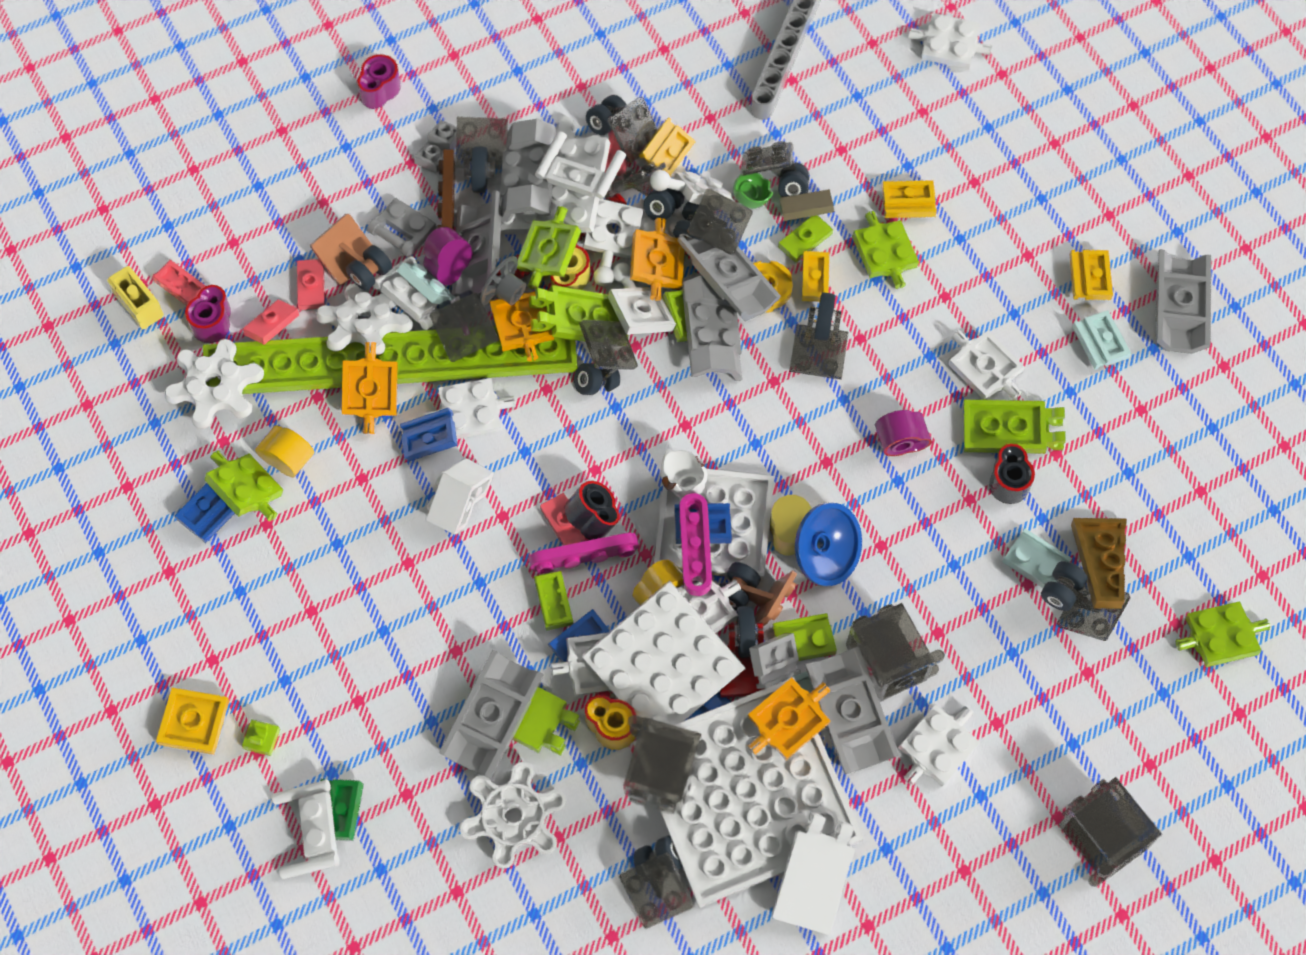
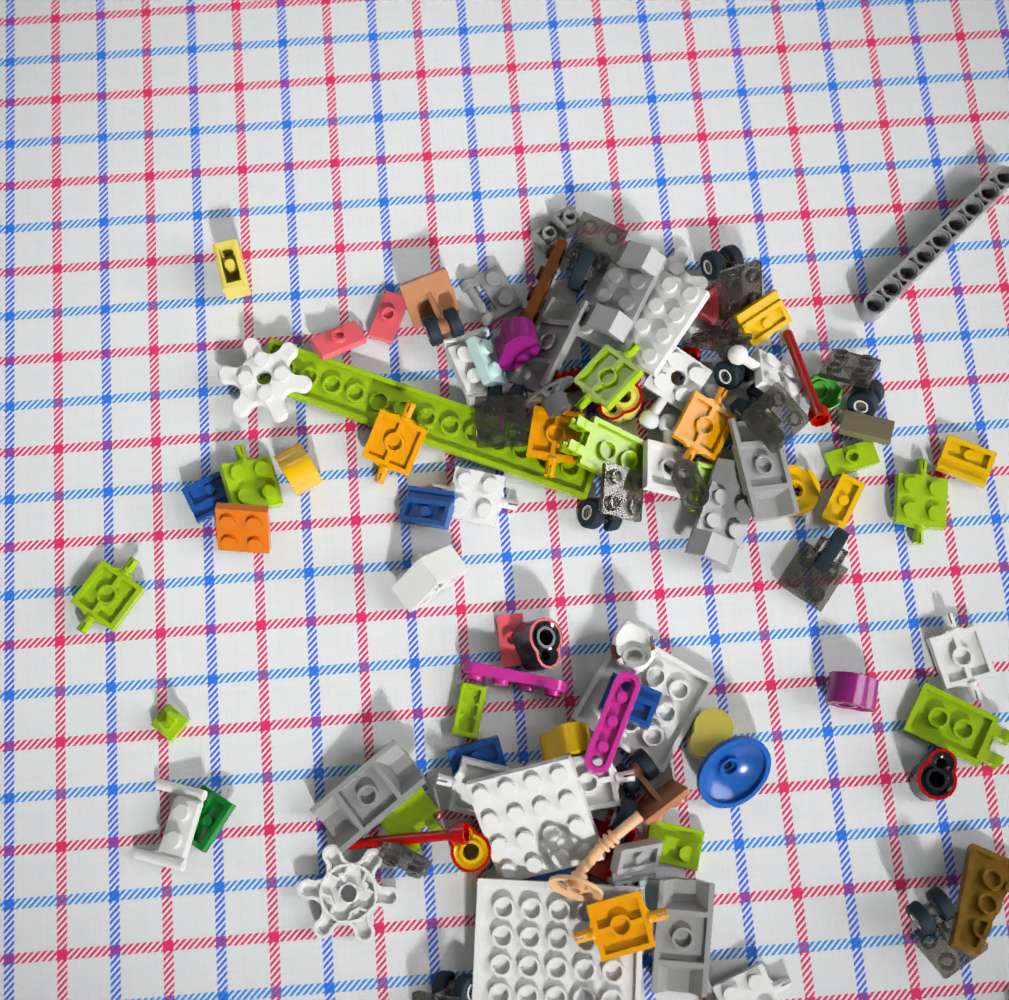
camera: 25 degrees right, 10 degrees up
coral plate [152,260,206,306] -> none
yellow plate [156,687,229,755] -> none
magenta piece [185,285,231,343] -> none
white plate [316,284,413,355] -> none
magenta piece [358,54,401,109] -> none
white plate [535,131,626,199] -> none
clear smoke container [623,715,702,814] -> none
clear smoke container [846,603,945,702] -> none
light aqua plate [1002,528,1072,588] -> none
none -> lime plate [70,556,146,635]
none -> orange plate [215,502,271,554]
none -> red piece [347,822,470,850]
none -> clear smoke plate [378,841,431,879]
none -> light nougat dish [548,811,644,902]
none -> clear smoke plate [670,459,709,510]
none -> red piece [783,329,831,427]

